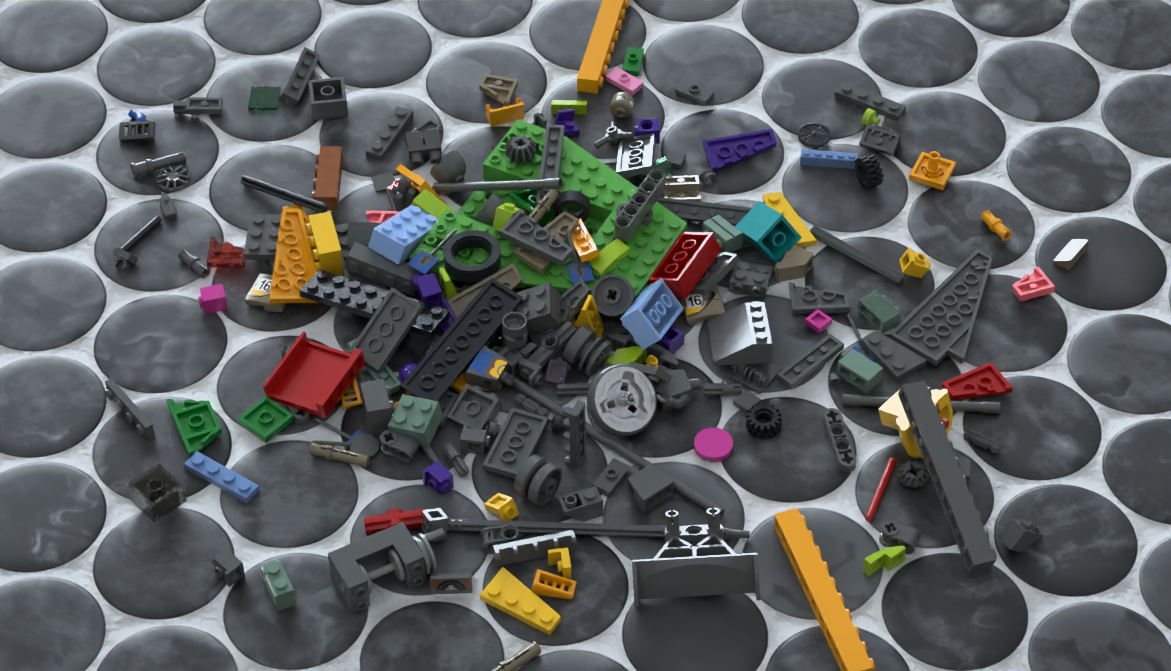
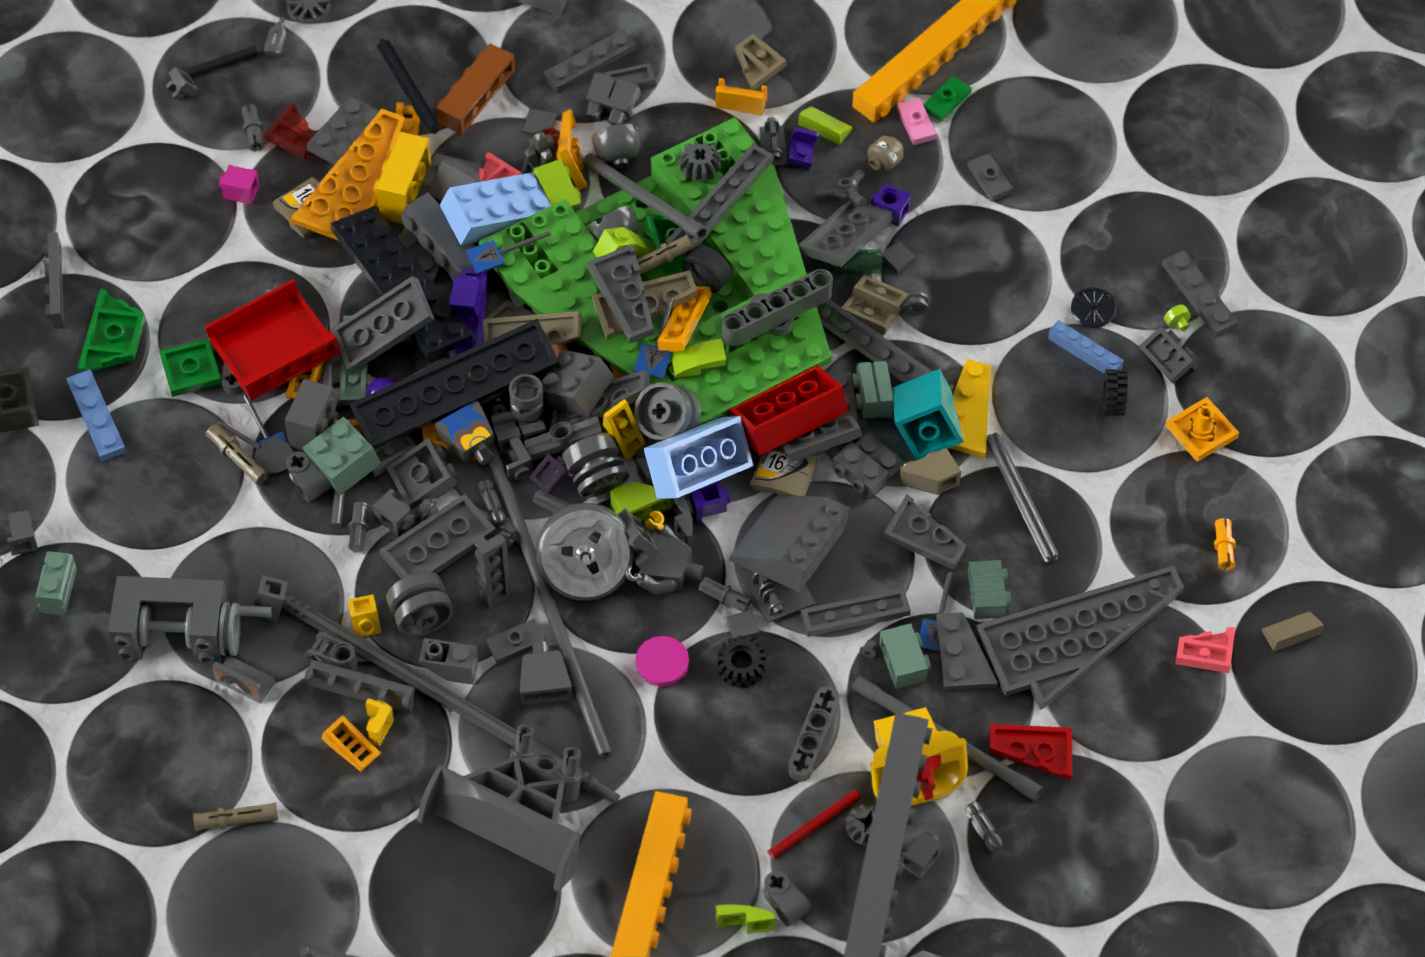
camera: 30 degrees right, 10 degrees up
red piece [364,508,425,535] -> none
dark purple brick [422,461,454,495] -> none
lime slope [439,268,457,300] -> none
black tyre [444,230,501,283] -> none
yellow wing [480,567,561,636] -> none
dark purple wing [702,129,777,172] -> none
dark pink plate [805,309,832,334] -> none
yellow brick [899,248,931,278] -> none

